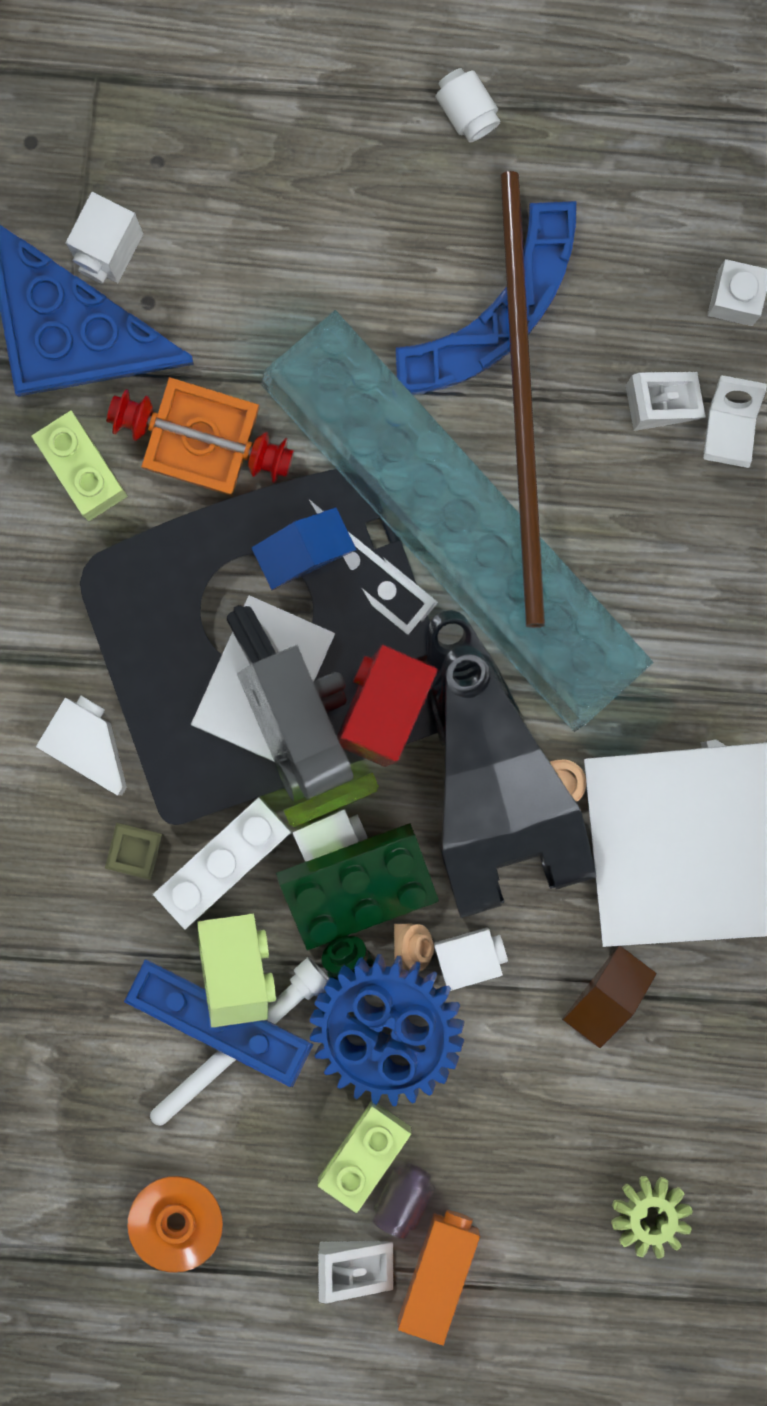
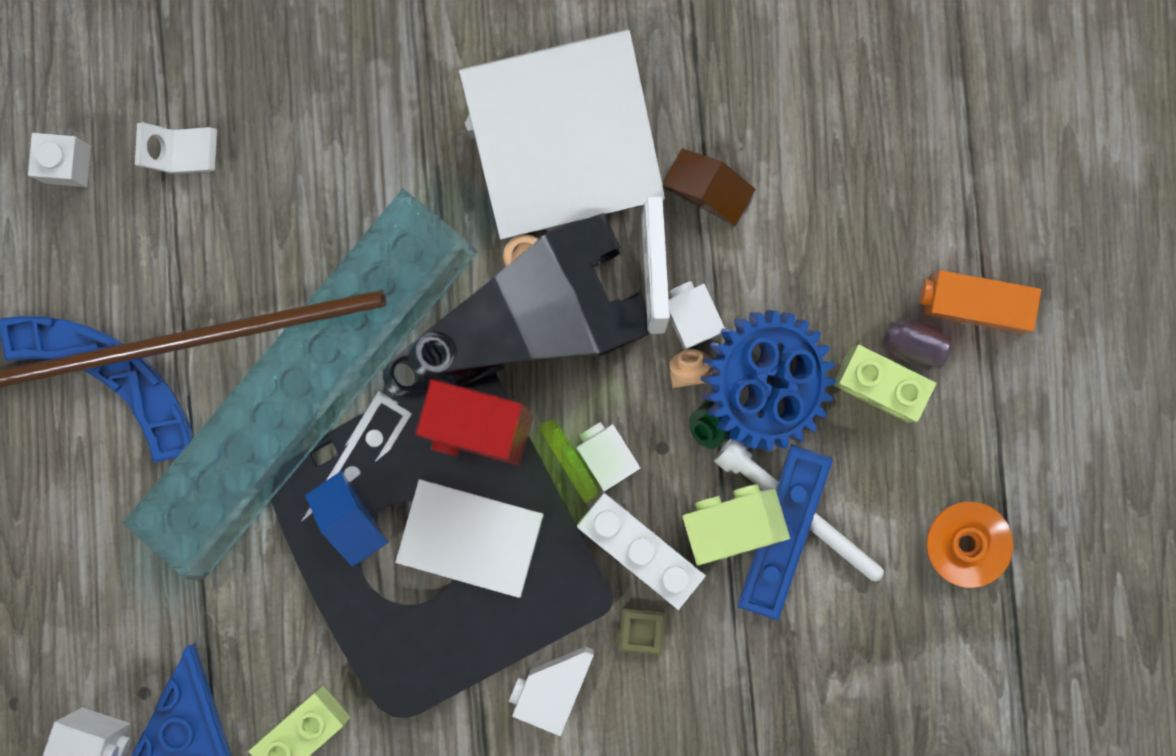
camera: 90 degrees left, 0 degrees up
orange plate [106,377,294,496] -> none
dark grey piece [227,605,353,802] -> none
dark green plate [276,823,439,951] -> none
white slope [318,1241,393,1304] -> none
yellowish green gear [611,1176,692,1258] -> none
white slope [626,372,706,431] -> none
none -> white tile [641,197,670,334]

